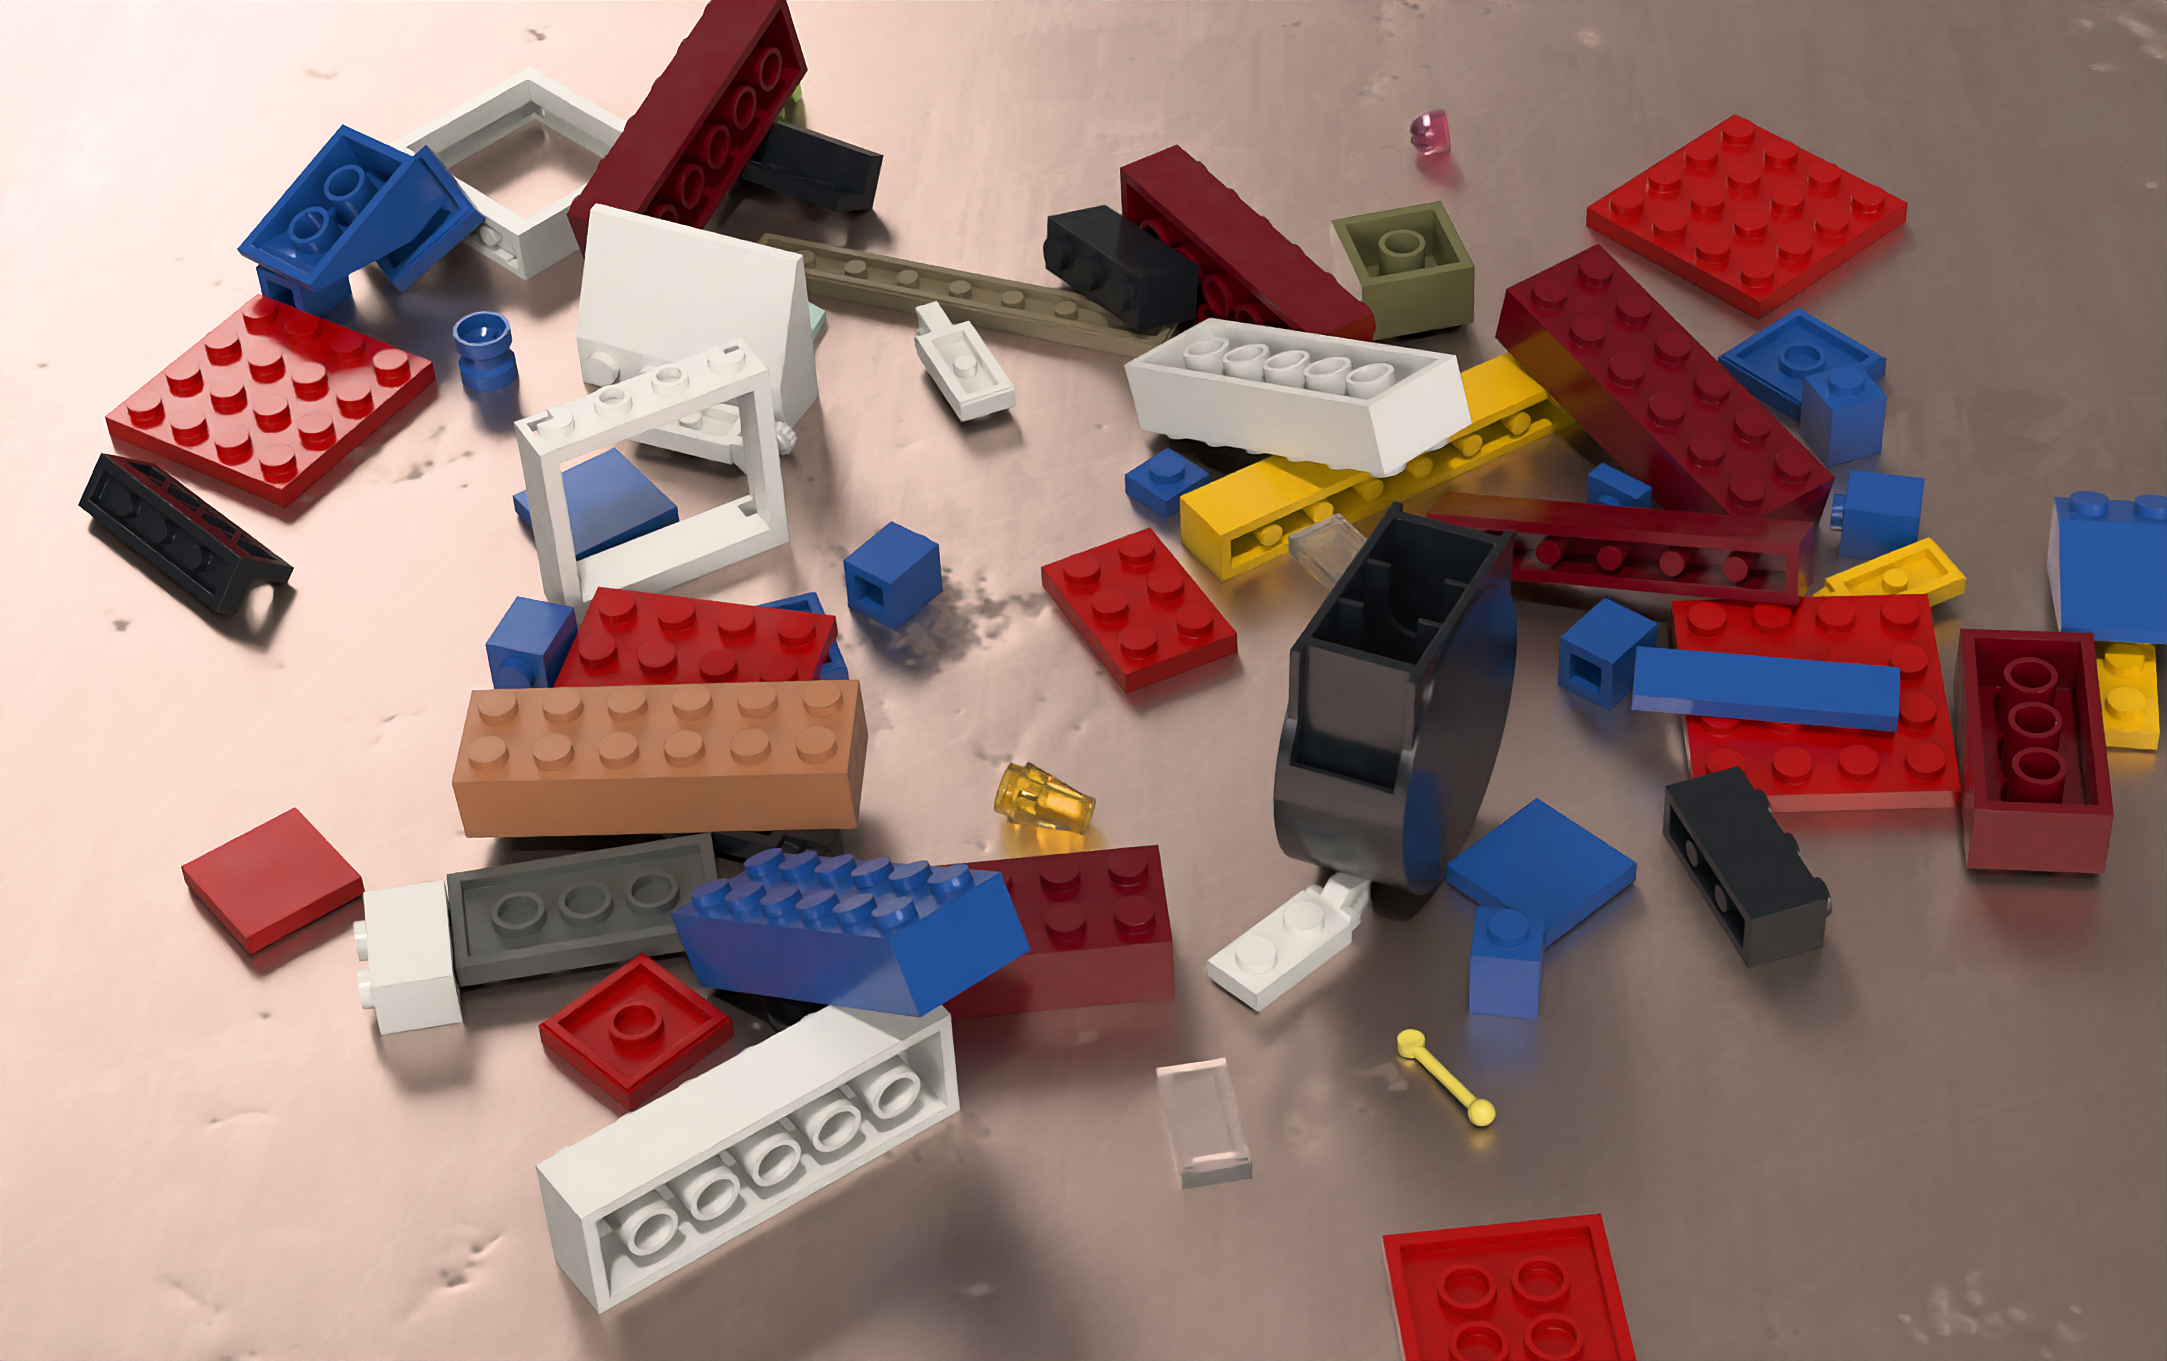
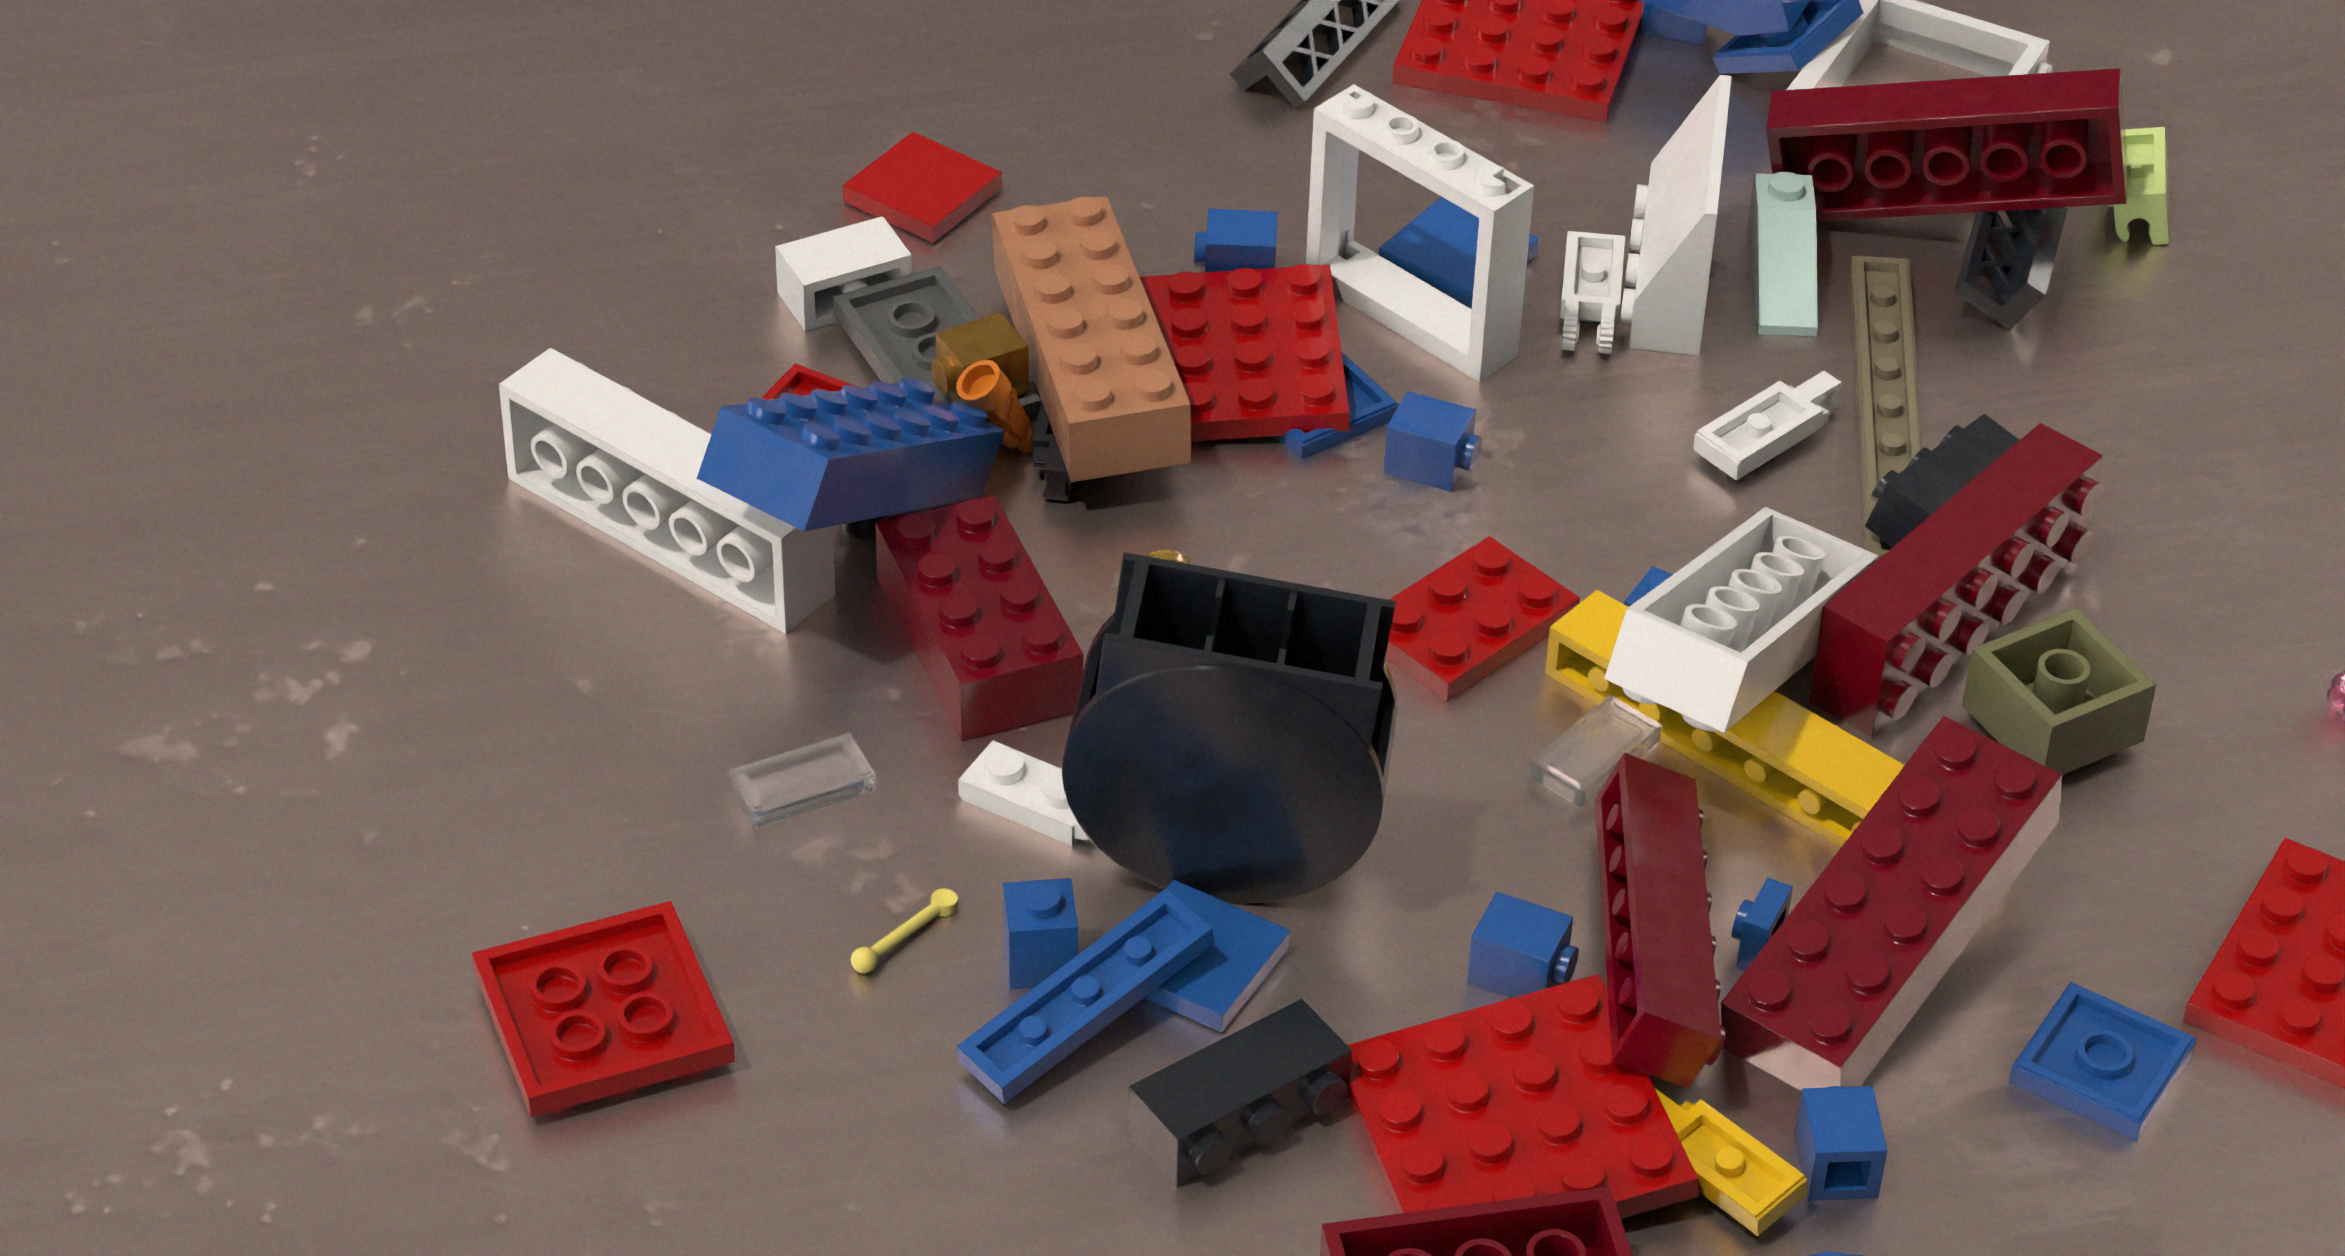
camera: 70 degrees right, 0 degrees up
blue wheel [453,311,518,392] -> none
blue tile [1631,646,1900,732] -> none
blue brick [1799,362,1887,468] -> none
none -> pearl gold brick [931,312,1029,403]
none -> orange piece [956,360,1034,453]
none -> blue plate [956,888,1214,1104]

